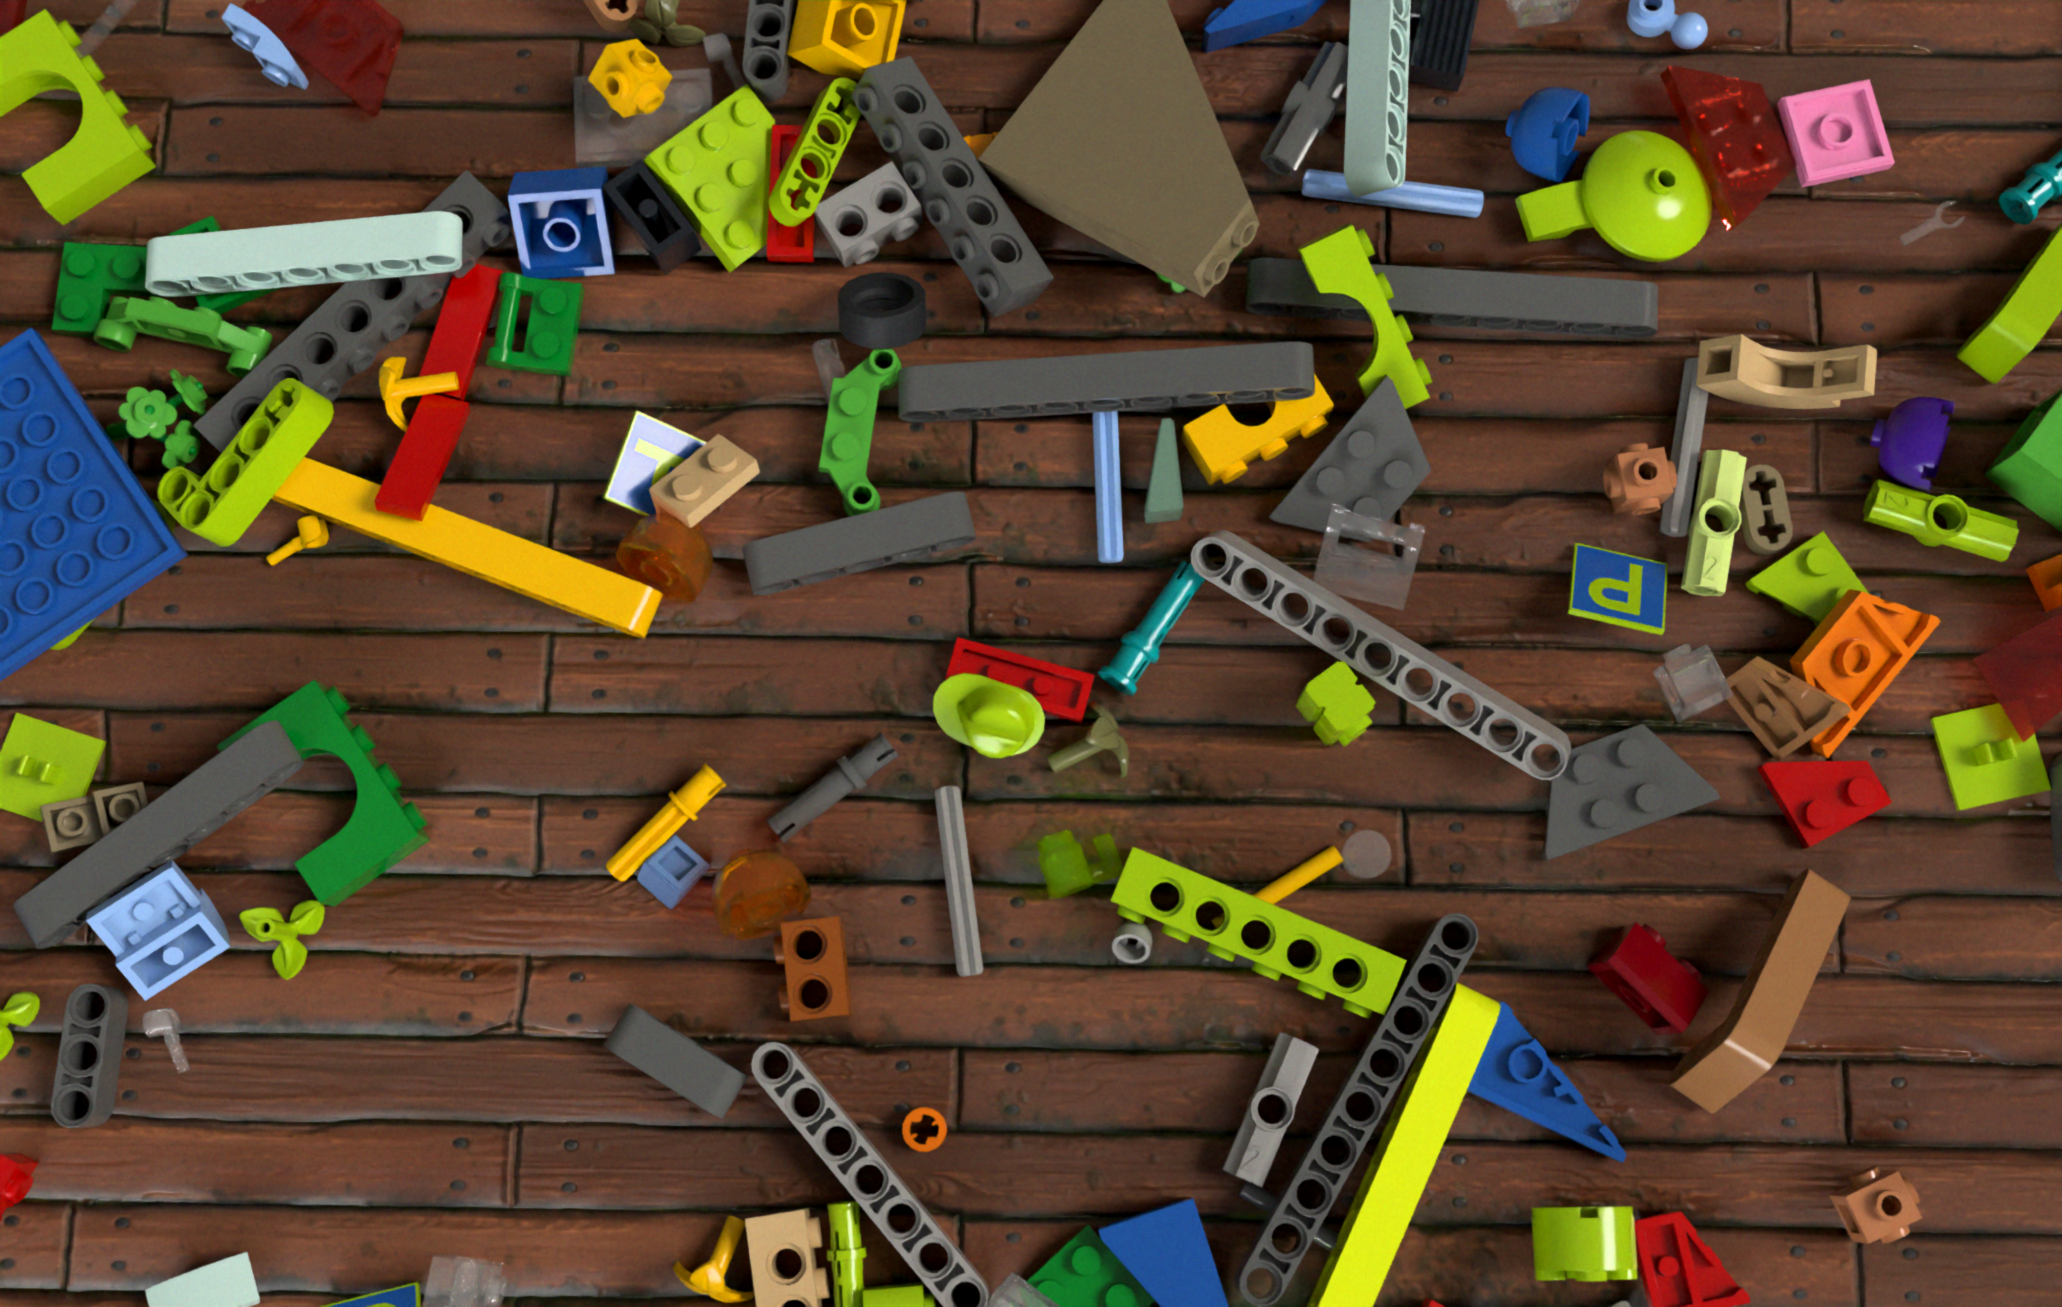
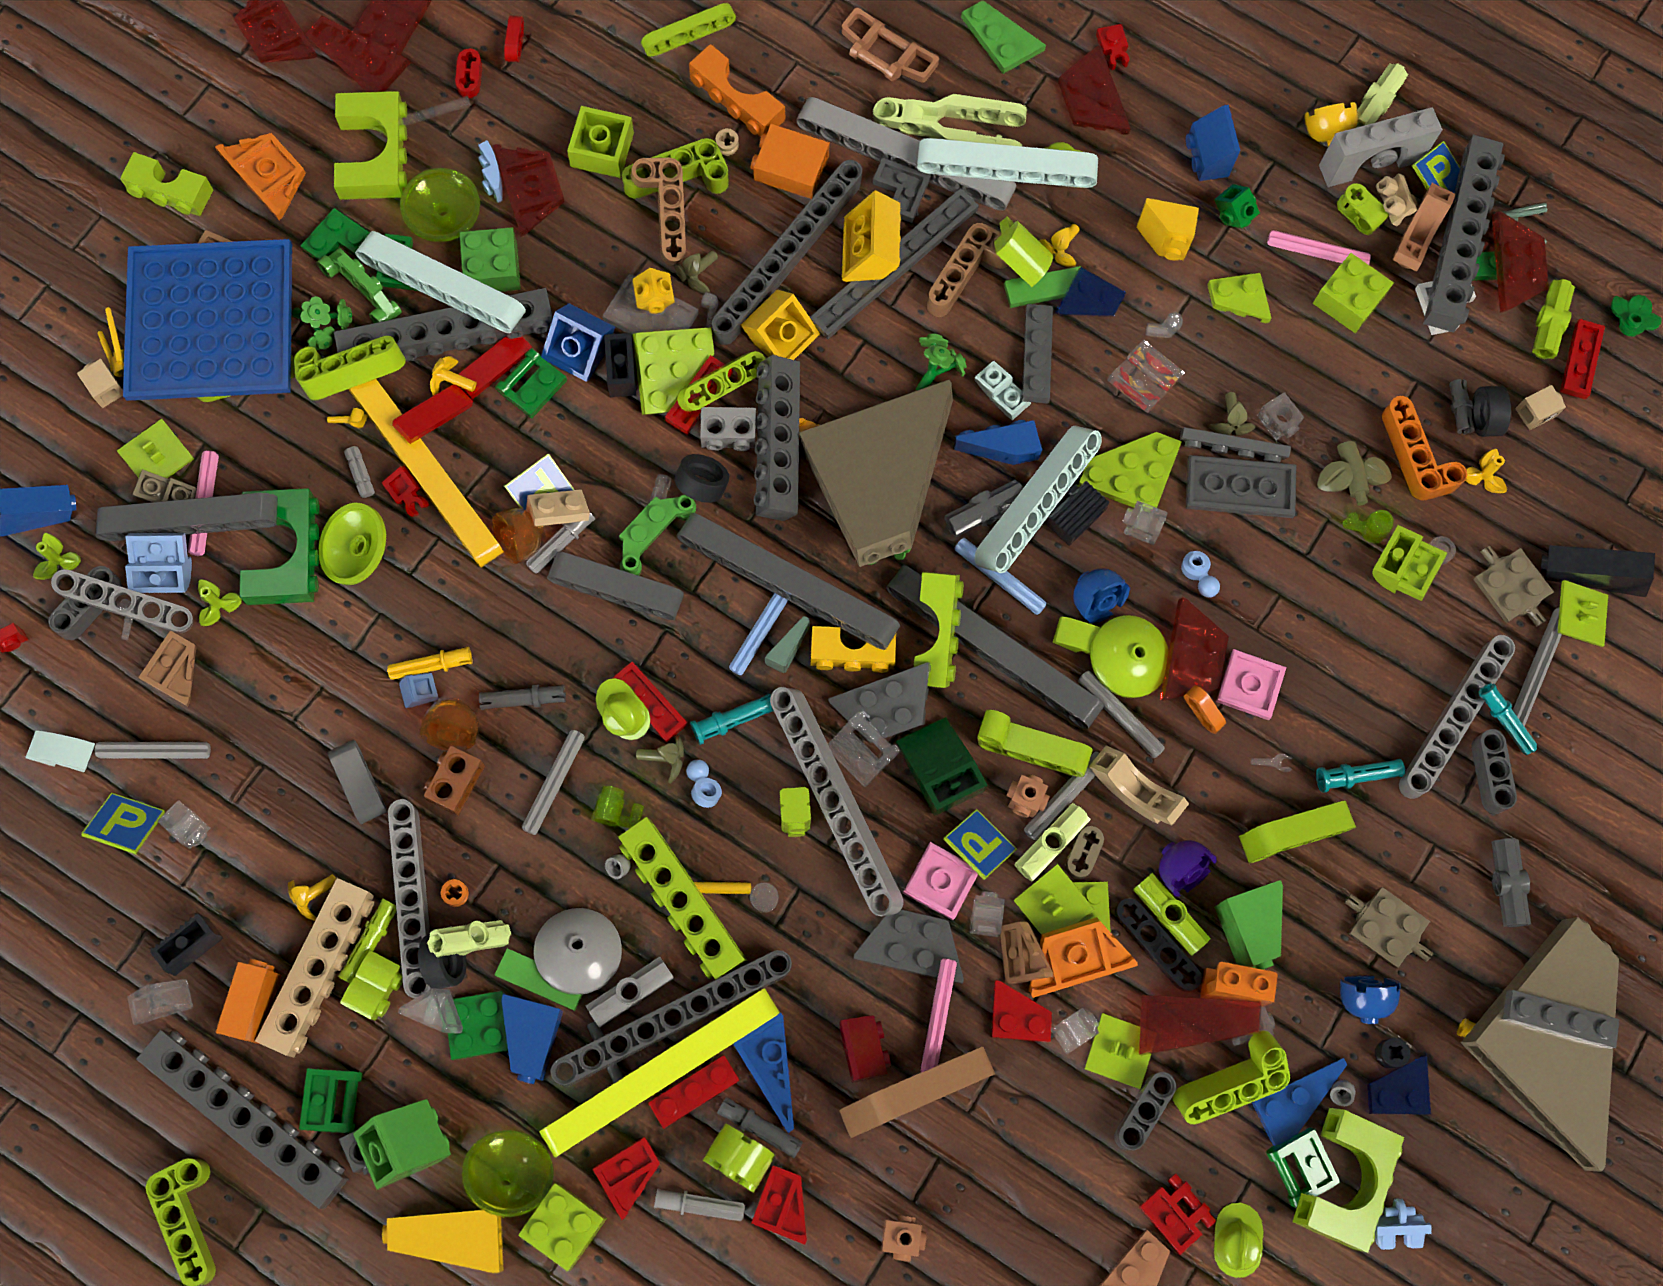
camera: 25 degrees right, 5 degrees down
none -> light grey beam [51,570,193,633]
none -> light grey axle [95,742,211,758]
none -> medium nougat wing [138,630,196,707]
none -> bright pink axle [188,451,218,556]
none -> lime dish [319,503,386,585]
none -> light grey axle [344,446,375,498]
none -> red plate [382,466,429,517]
none -> clear neon green dish [400,168,480,242]
none -> black tyre [418,934,467,989]
none -> yellowish green piece [427,920,511,957]
none -> bright green brick [460,228,521,292]
none -> bright green tile [495,948,583,1011]
none -> light grey axle [526,513,595,574]
none -> light grey dish [534,908,622,995]
none -> red plate [648,1055,740,1129]
none -> light blue plate [686,759,722,808]
none -> dark grey pin [717,1096,803,1159]
none -> dark green slope [896,717,988,816]
none -> bright pink plate [903,842,978,921]
none -> bright pink axle [921,958,957,1072]
none -> lime beam [977,710,1093,777]
none -> lime piece [1014,864,1095,935]
none -> clear brick [1051,1008,1099,1054]
none -> light grey axle [1078,671,1165,758]
none -> black beam [1115,898,1202,992]
none -> orange beam [1184,685,1226,734]

